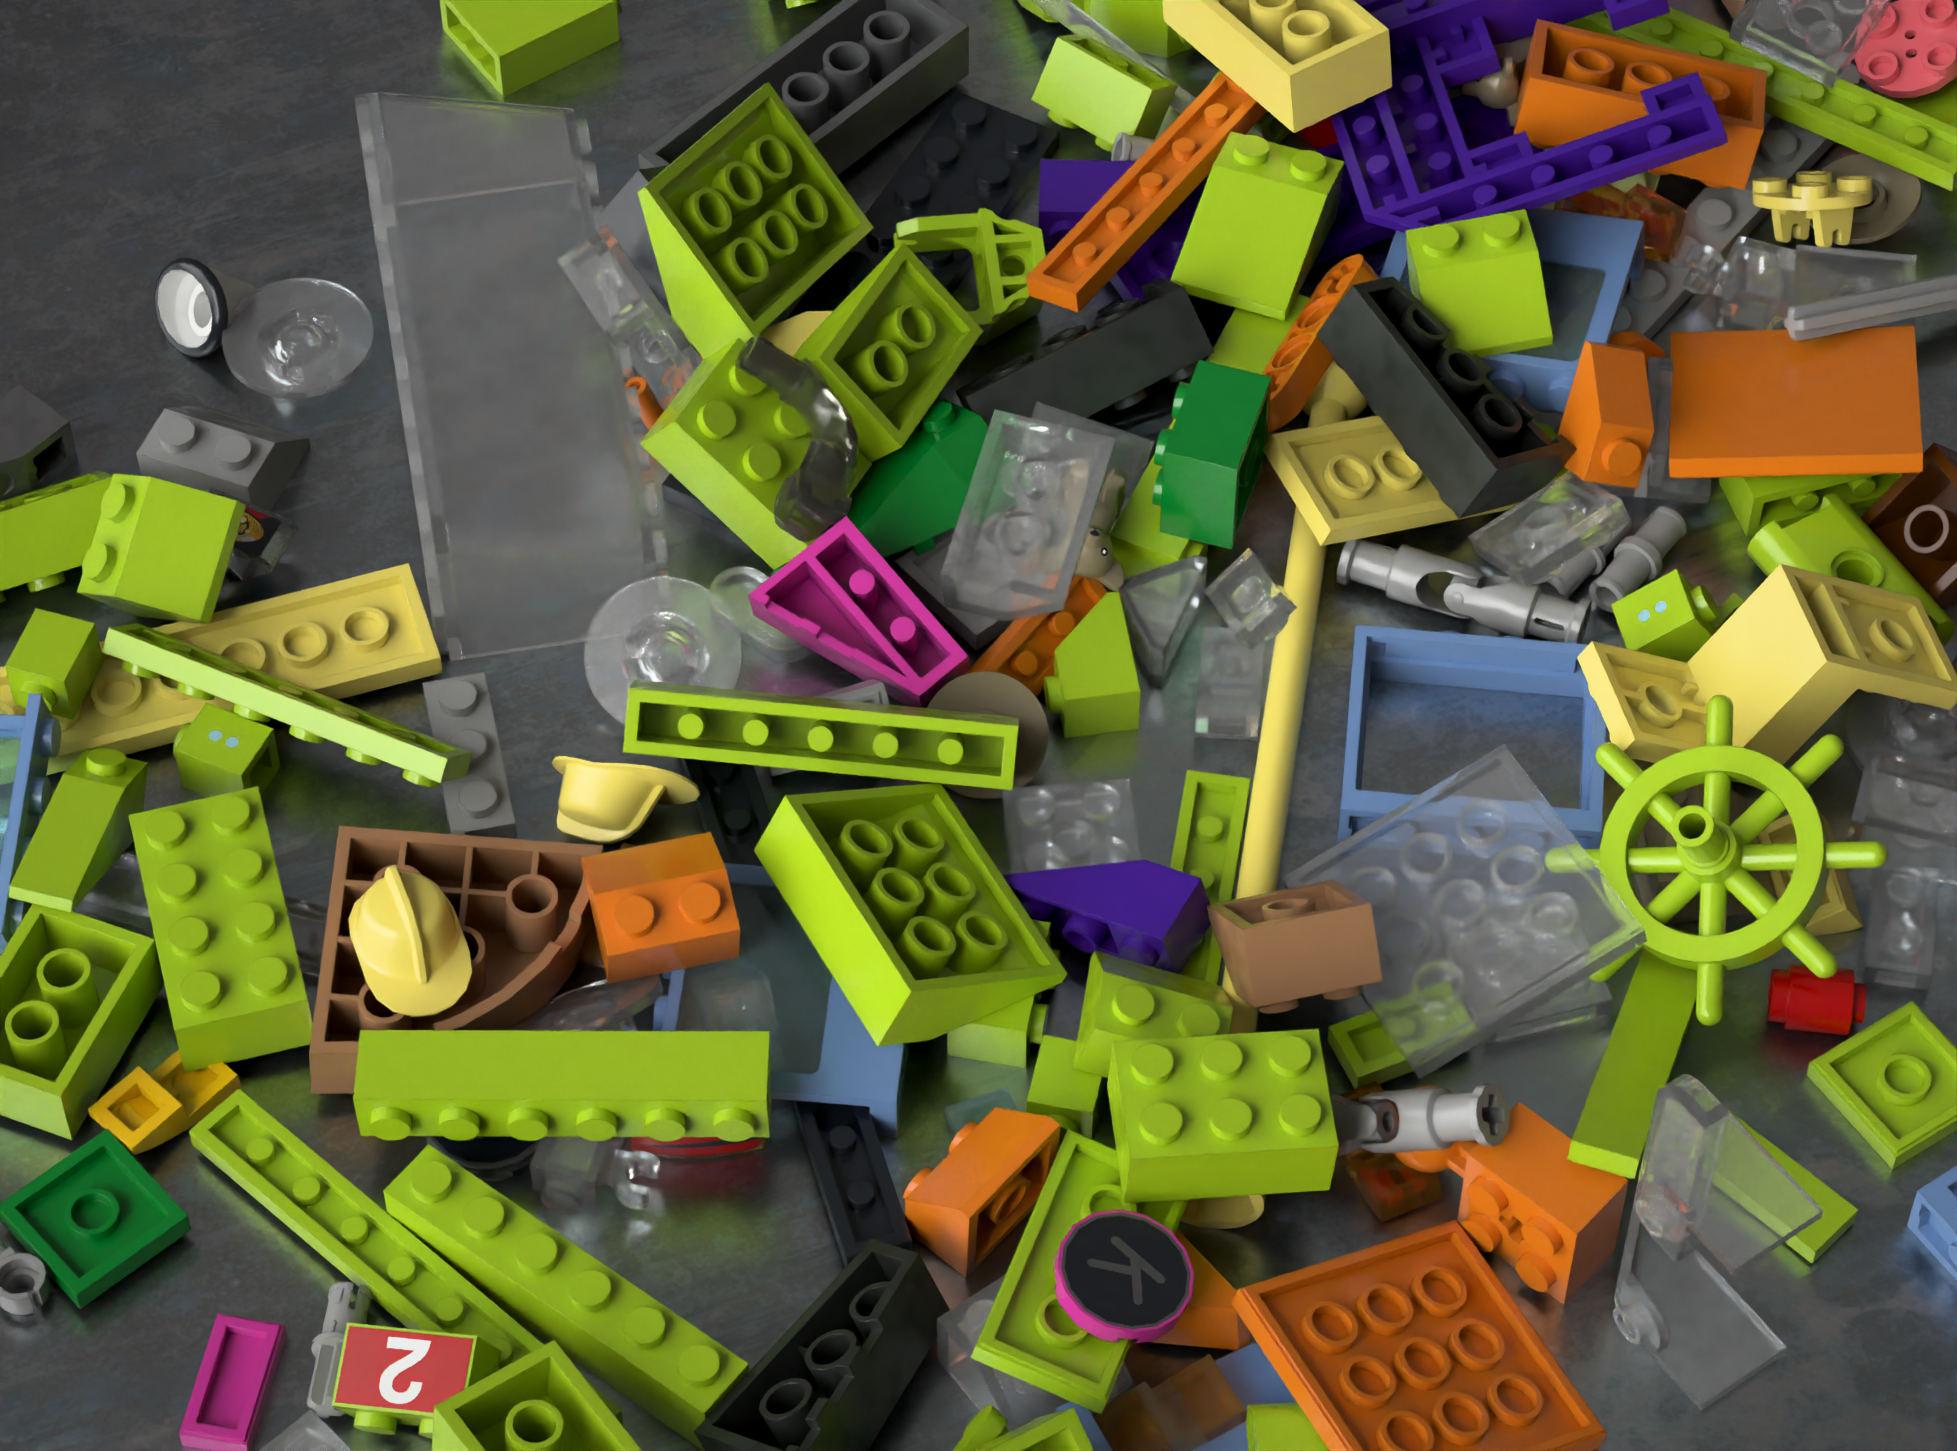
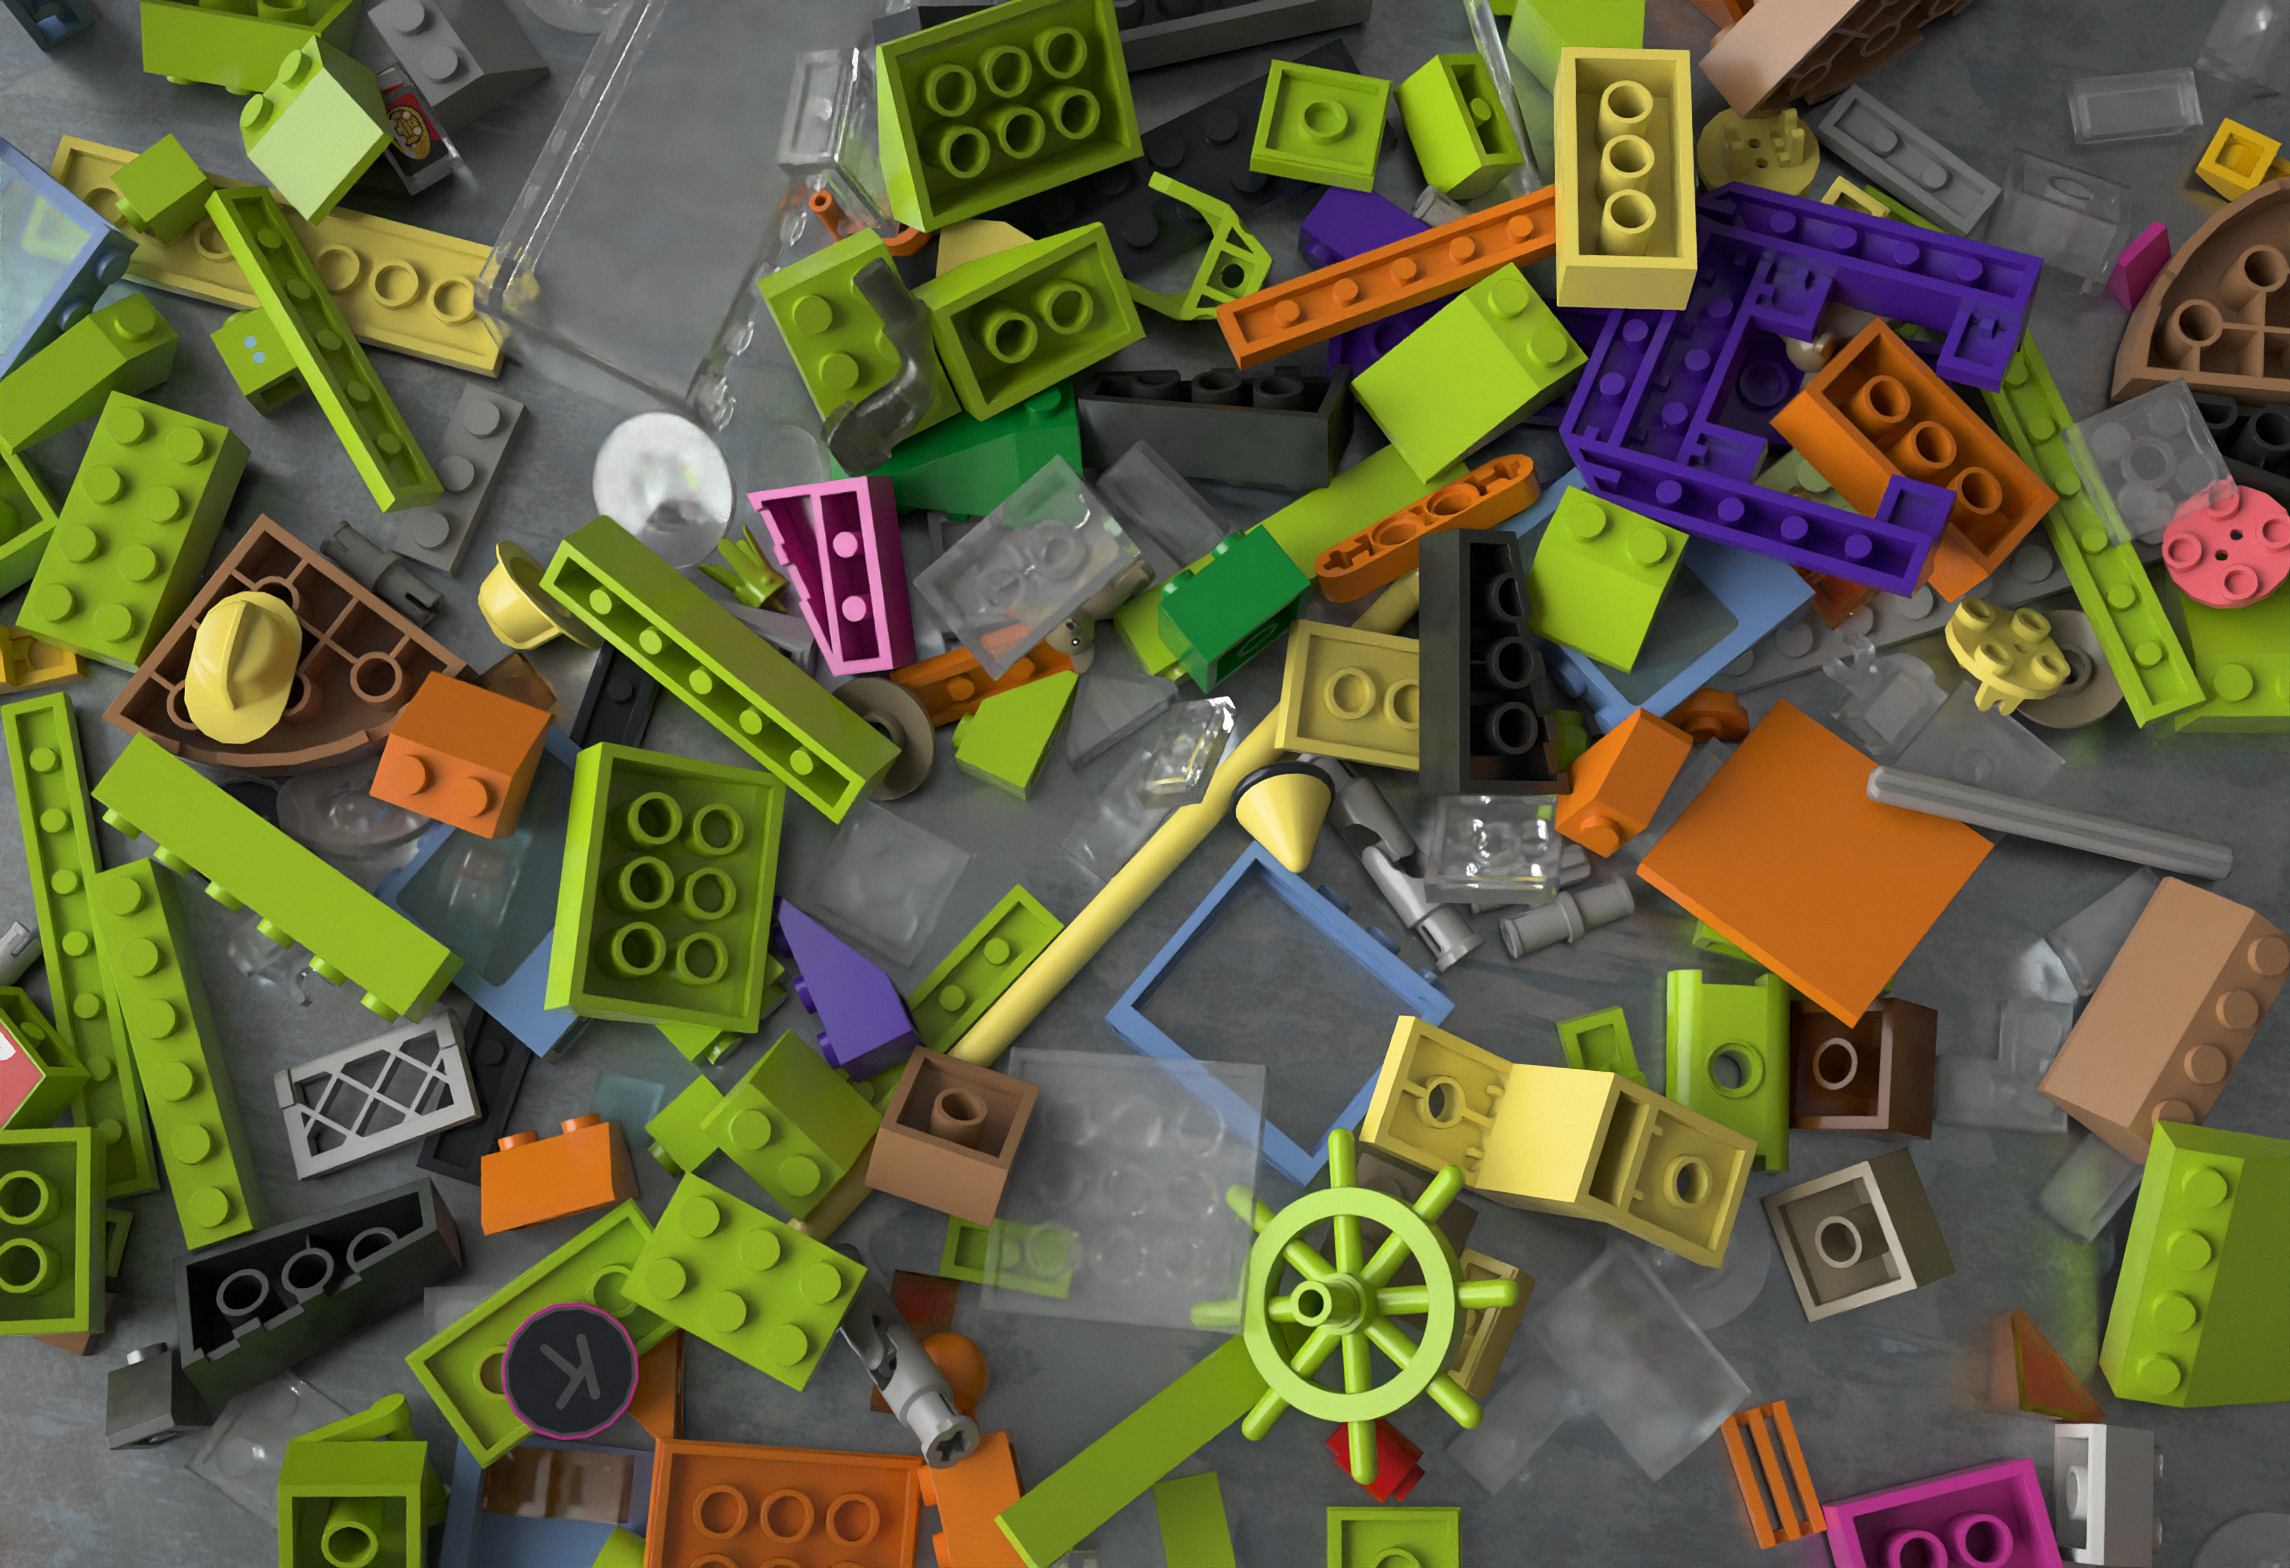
camera: 35 degrees right, 25 degrees up
lime brick [1611,569,1720,663] -> none
none -> light grey window [273,1008,482,1182]
none -> lime piece [698,523,791,614]
none -> light yellow hat [1229,761,1336,873]
none -> lime tile [1249,59,1393,193]

